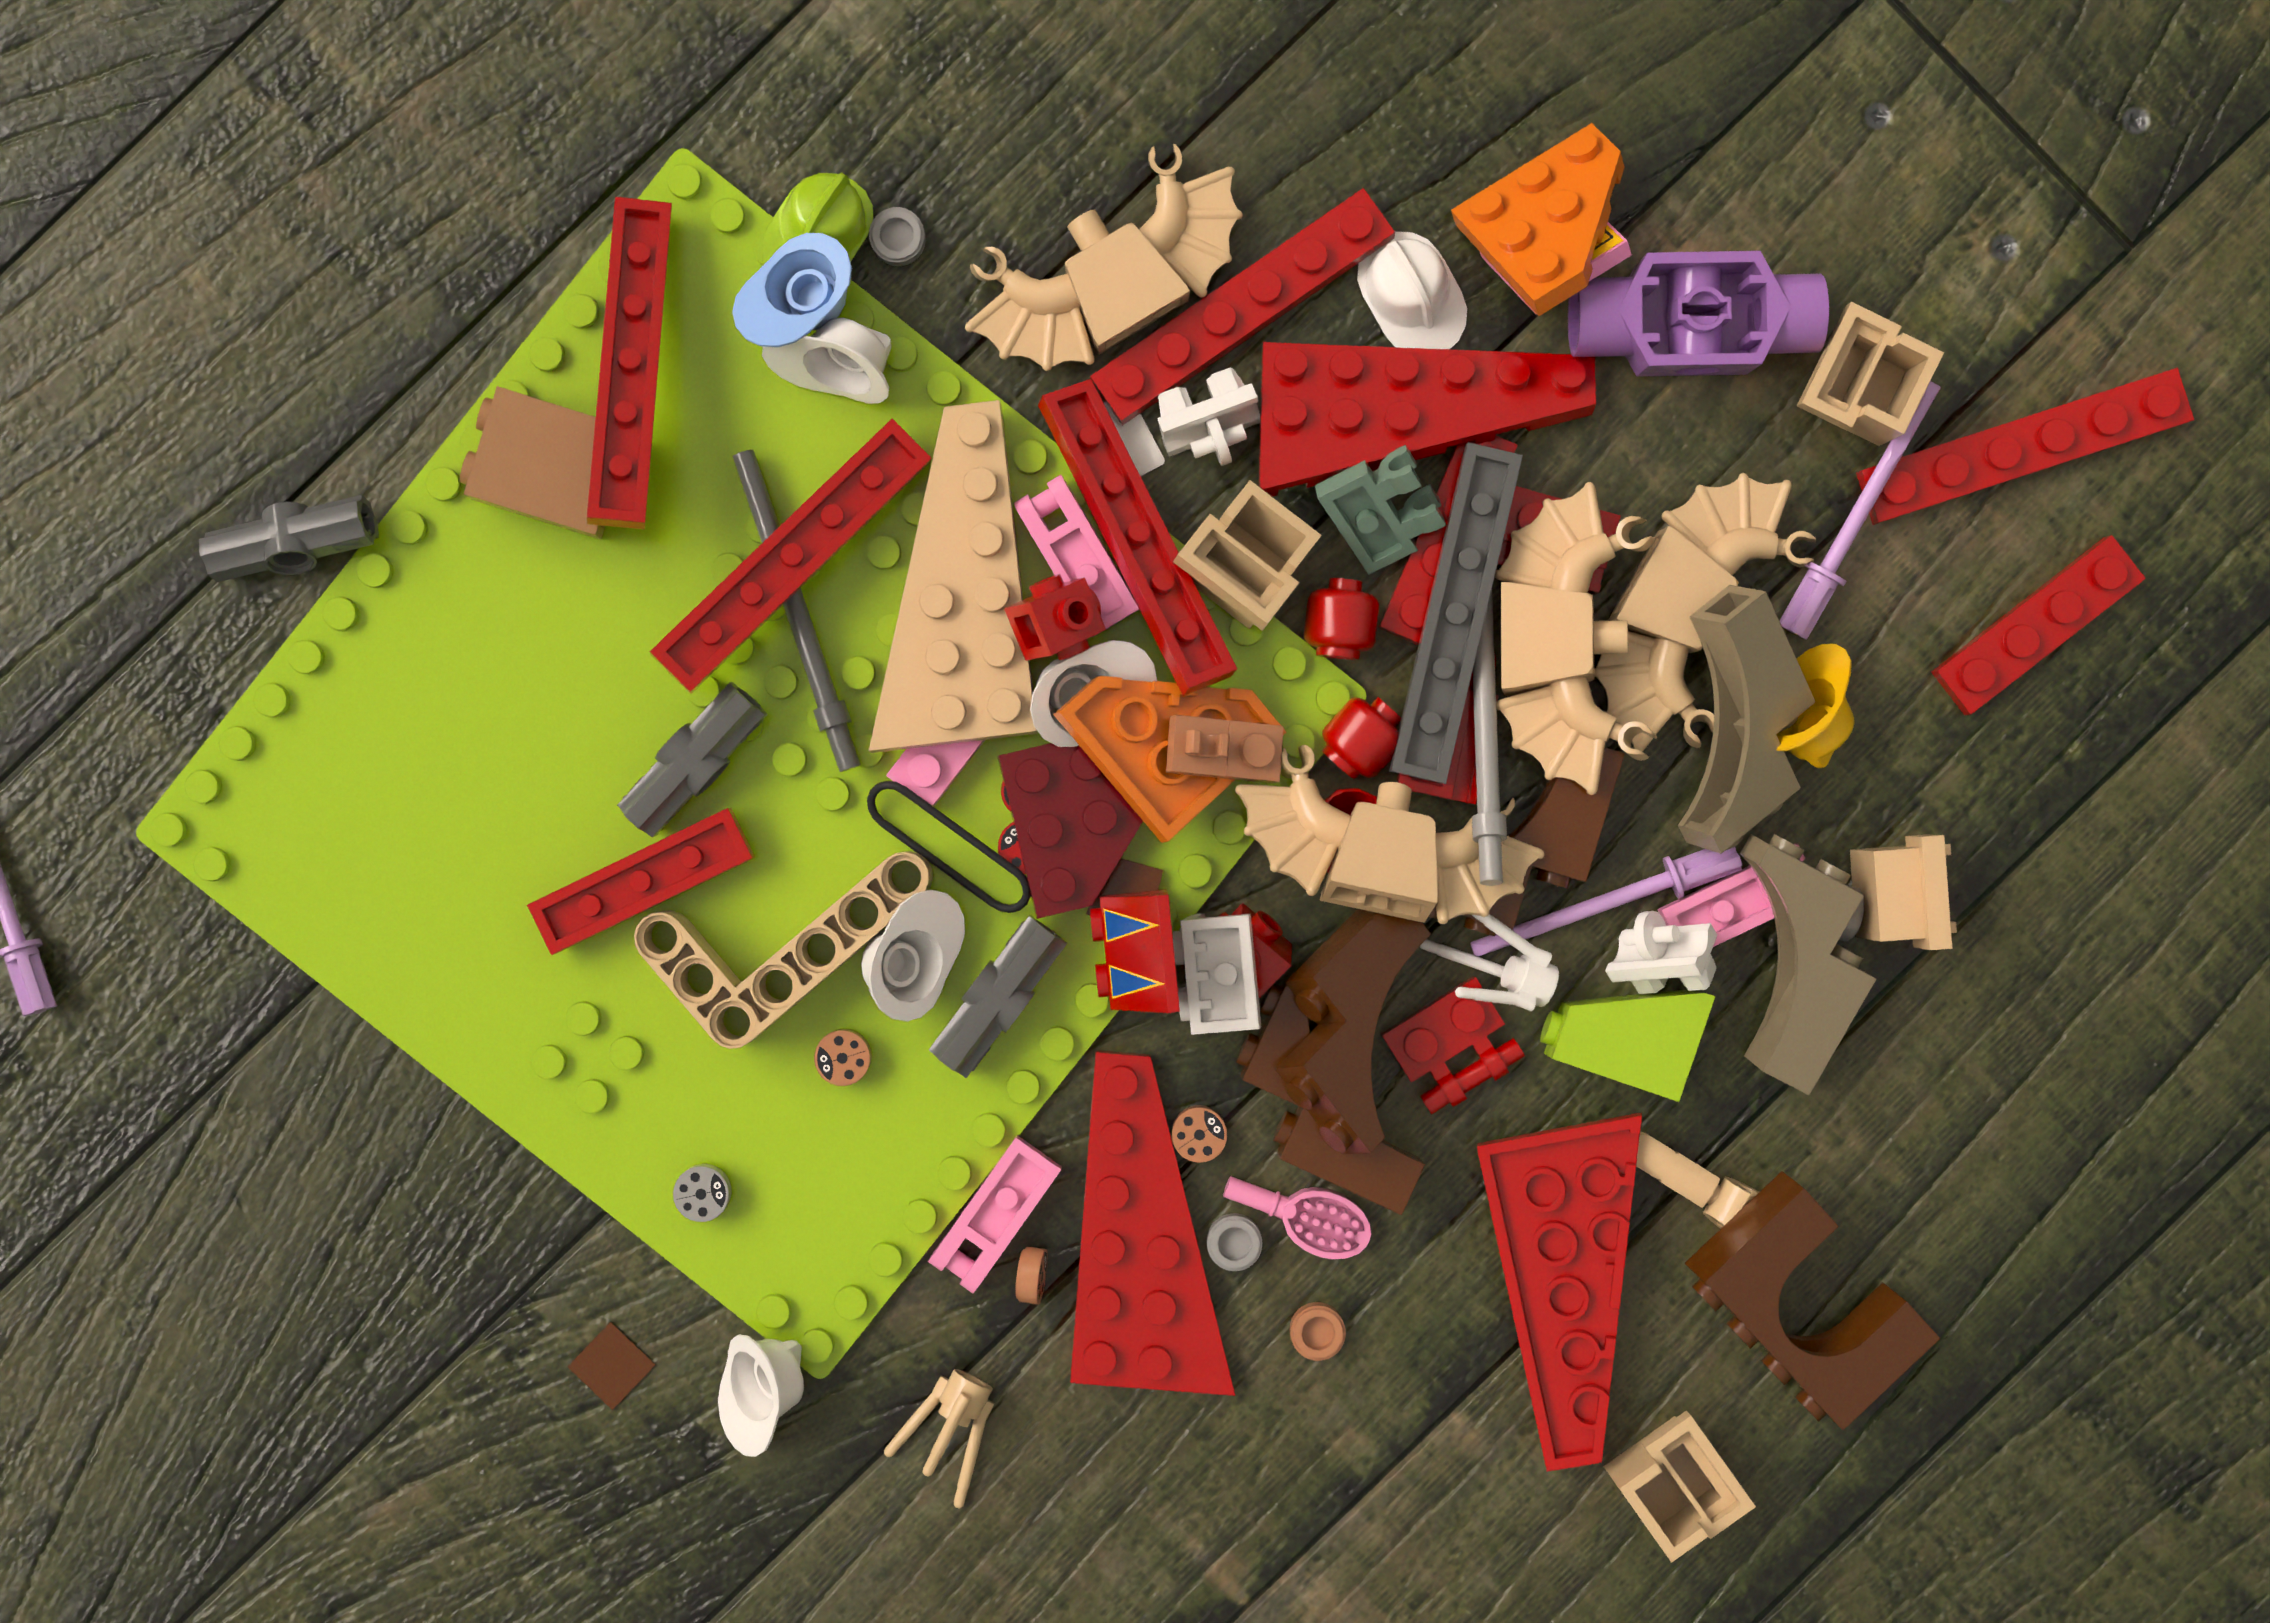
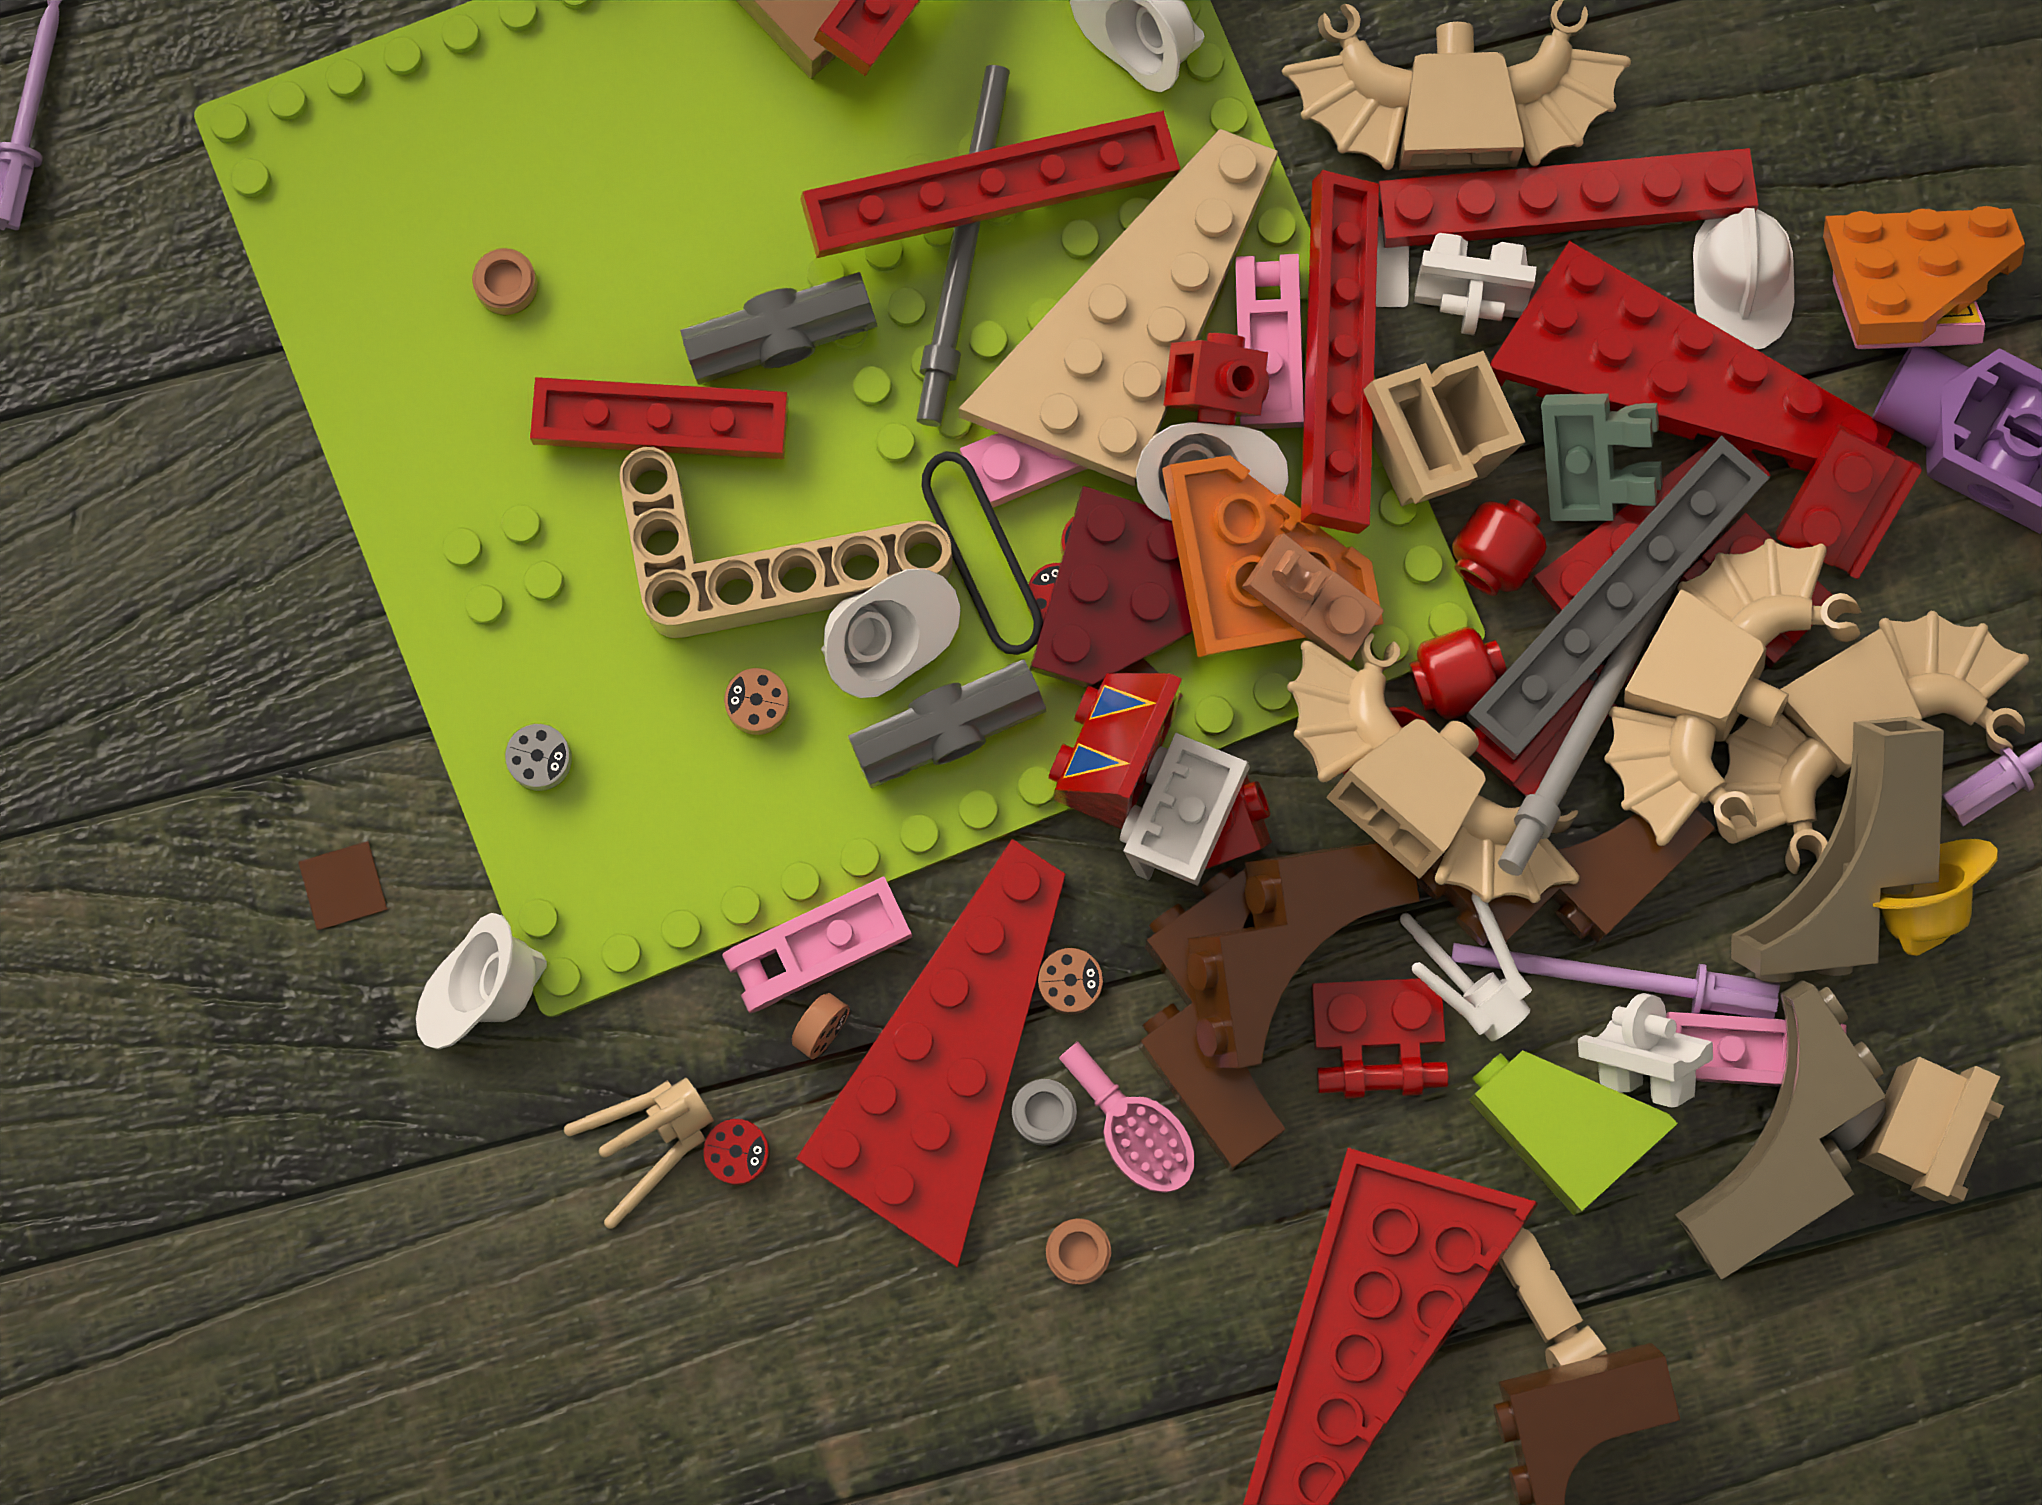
camera: 25 degrees right, 10 degrees down
none -> nougat tile [472,248,538,315]
none -> red tile [703,1119,770,1185]
none -> red plate [1775,424,1922,579]

